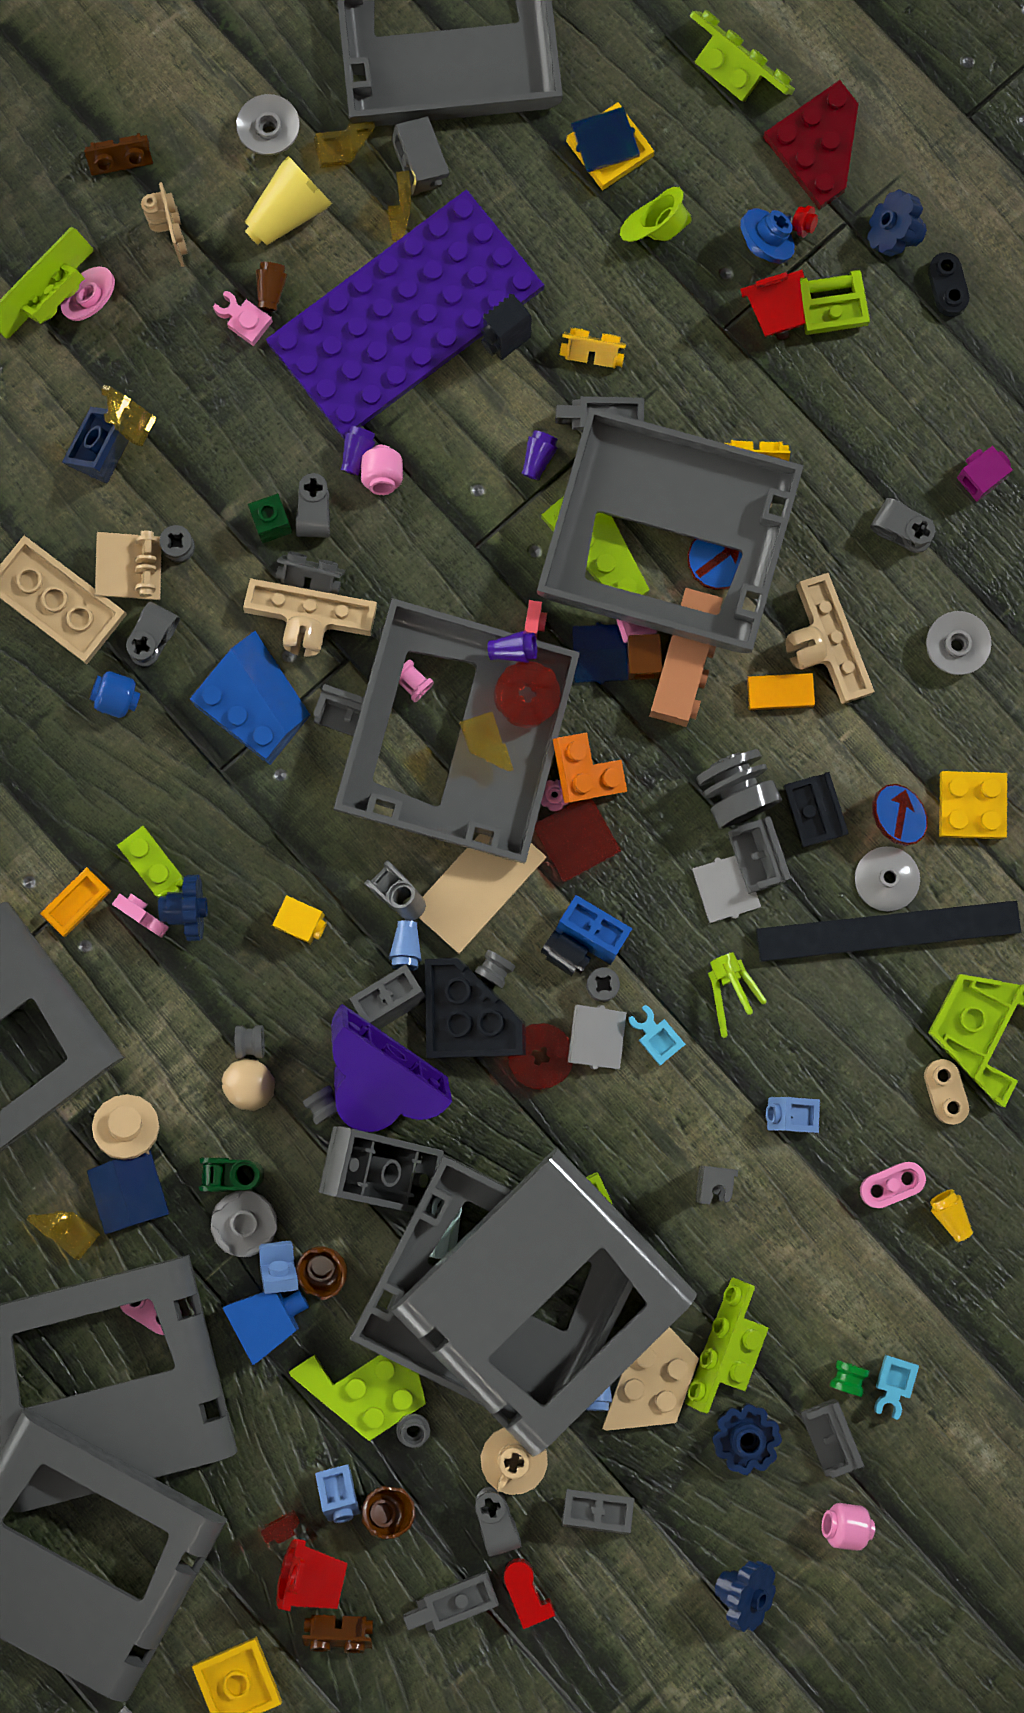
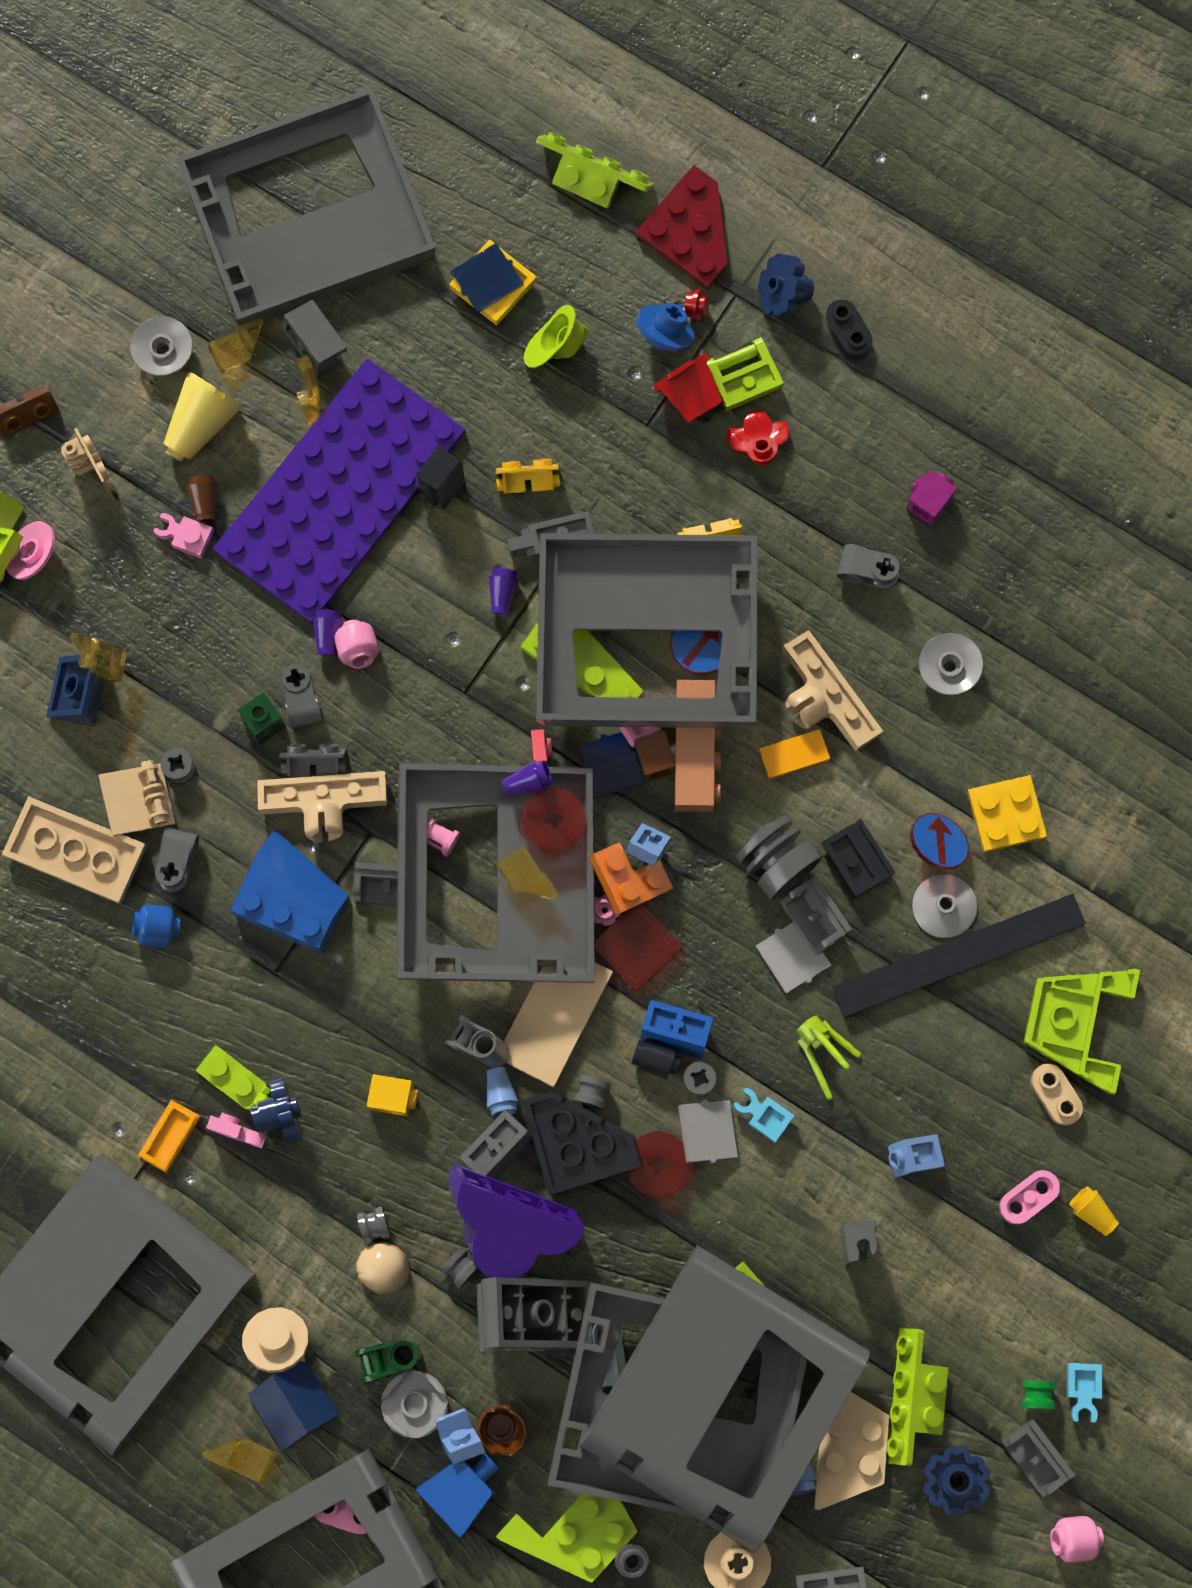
camera: 10 degrees left, 5 degrees down
none -> medium blue bracket [625,823,671,866]
none -> red plate [726,409,789,466]

